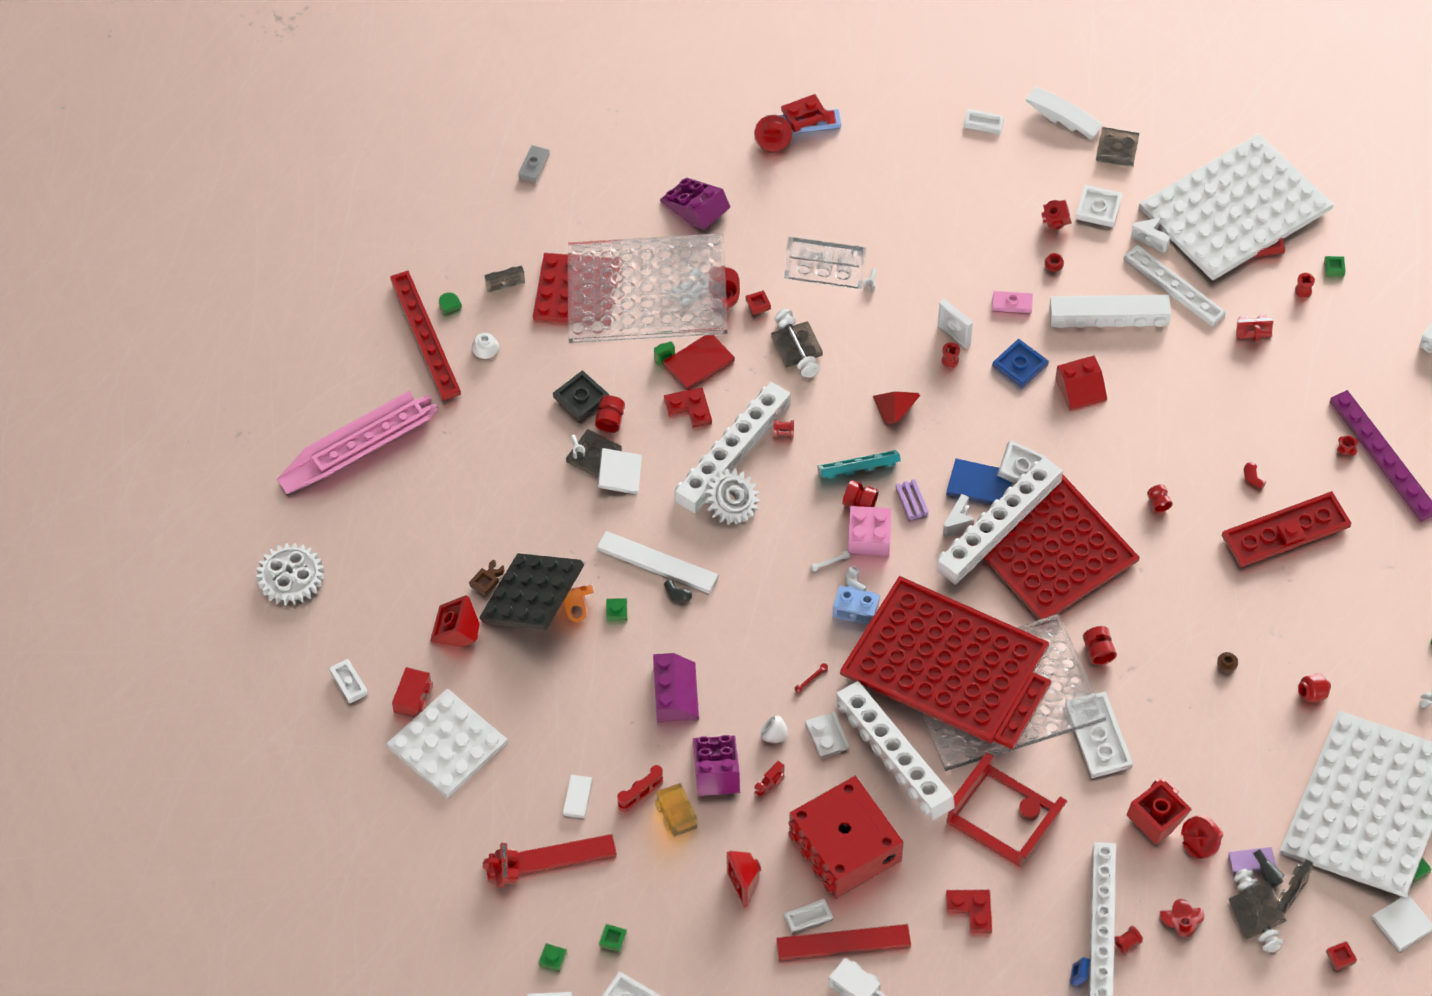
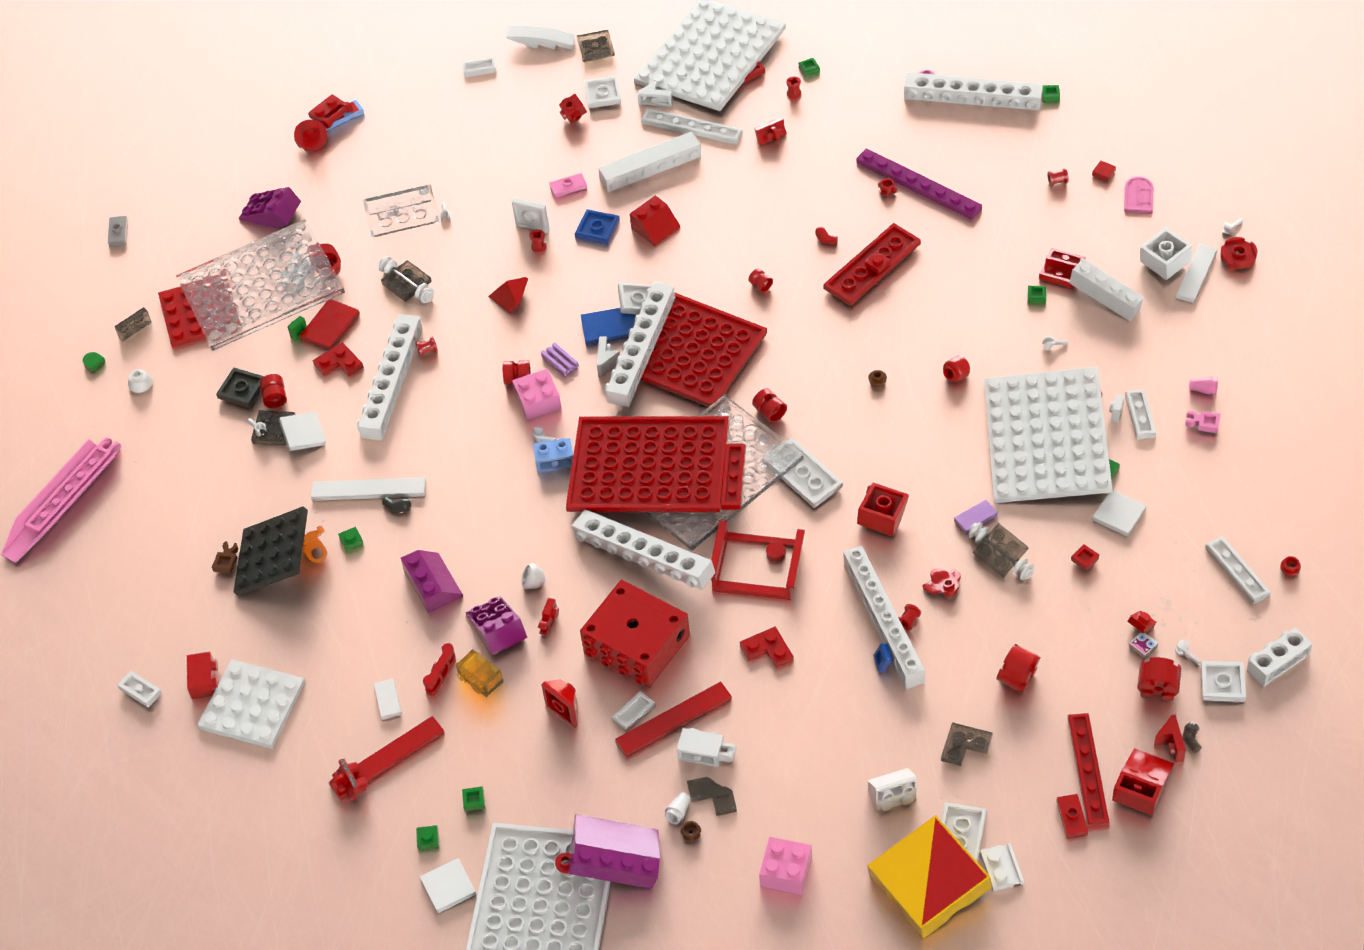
camera: 20 degrees left, 5 degrees down
white gear [256,543,324,605] -> none
red plate [390,270,461,401] -> none
red slope [430,595,480,647] -> none
white gear [704,469,760,525] -> none
red plate [745,290,771,315] -> none
red hinge [794,663,828,693] -> none
white plate [805,712,850,760] -> none
white hinge [810,551,851,571] -> none
teal plate [817,450,901,479] -> none
red plate [1044,253,1064,272] -> none
red tile [1181,815,1224,859] -> none
pearl dark grey cone [1253,849,1285,888] -> none
clear smoke plate [1277,859,1314,914] -> none

